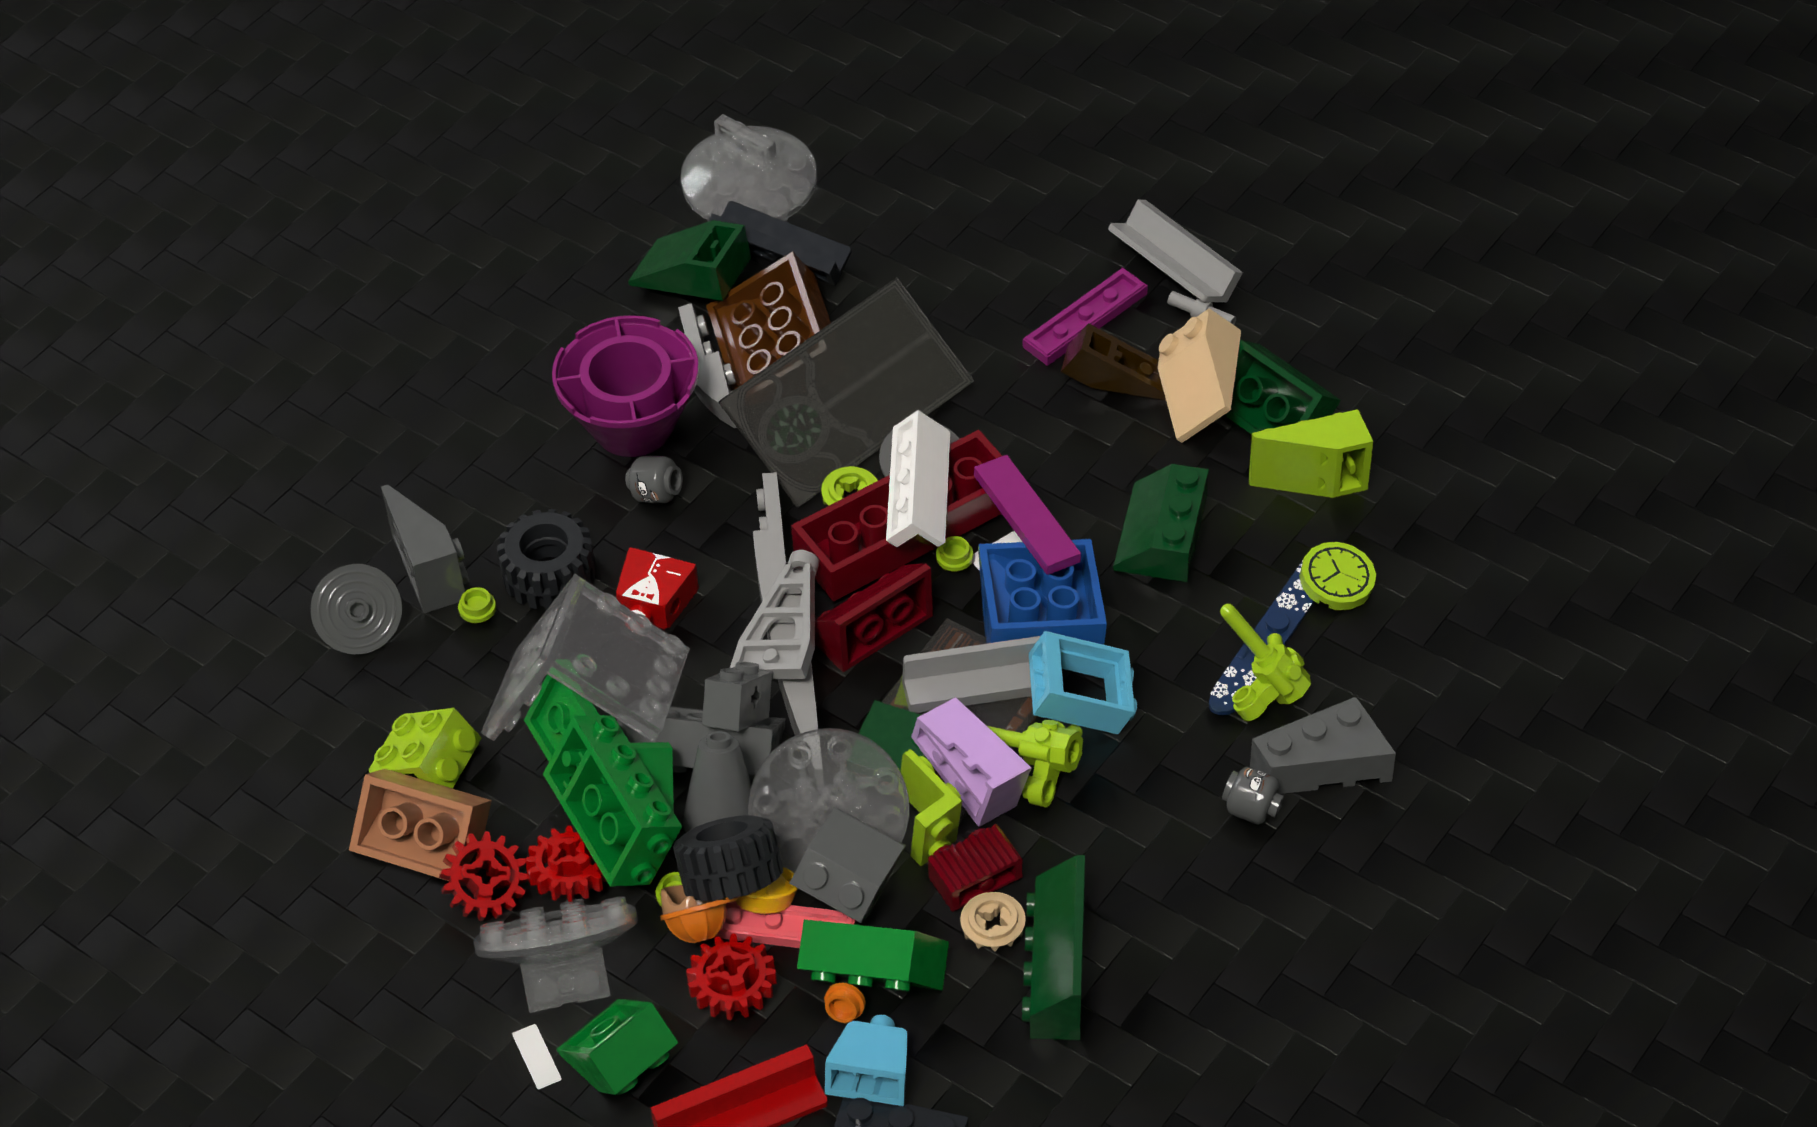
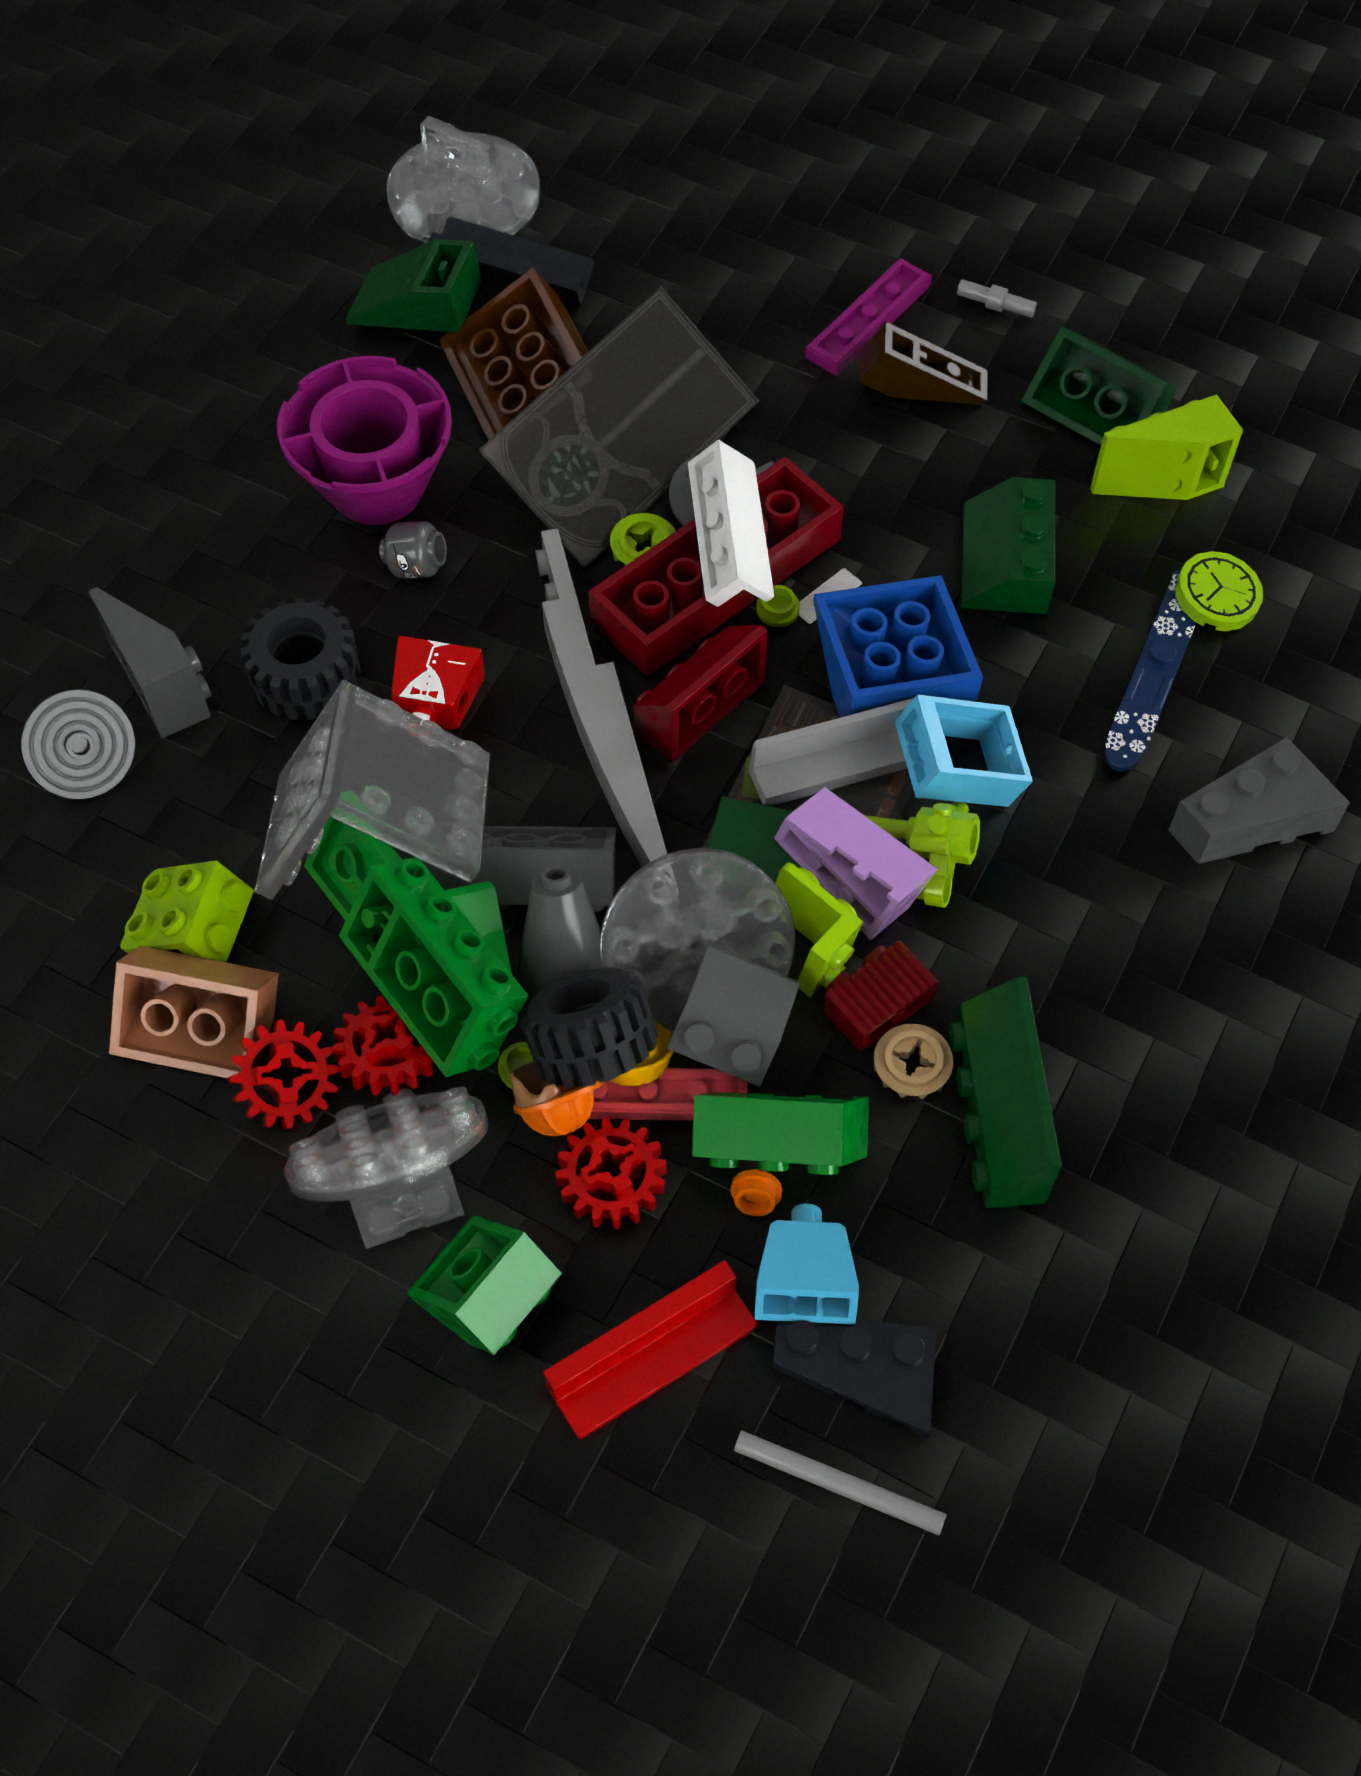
camera: 10 degrees left, 10 degrees up
lime plate [458,587,496,623] -> none
white sticker [512,1024,562,1089] -> none
light grey slope [678,303,736,428] -> none
dark grey brick [702,662,772,731] -> none
light grey plate [730,550,820,679] -> none
magenta tile [974,455,1081,575] -> none
light grey panel [1108,199,1243,302] -> none
tan slope [1158,308,1241,443] -> none
lime piece [1220,604,1311,721] -> none
dark grey head [1222,767,1284,825] -> none

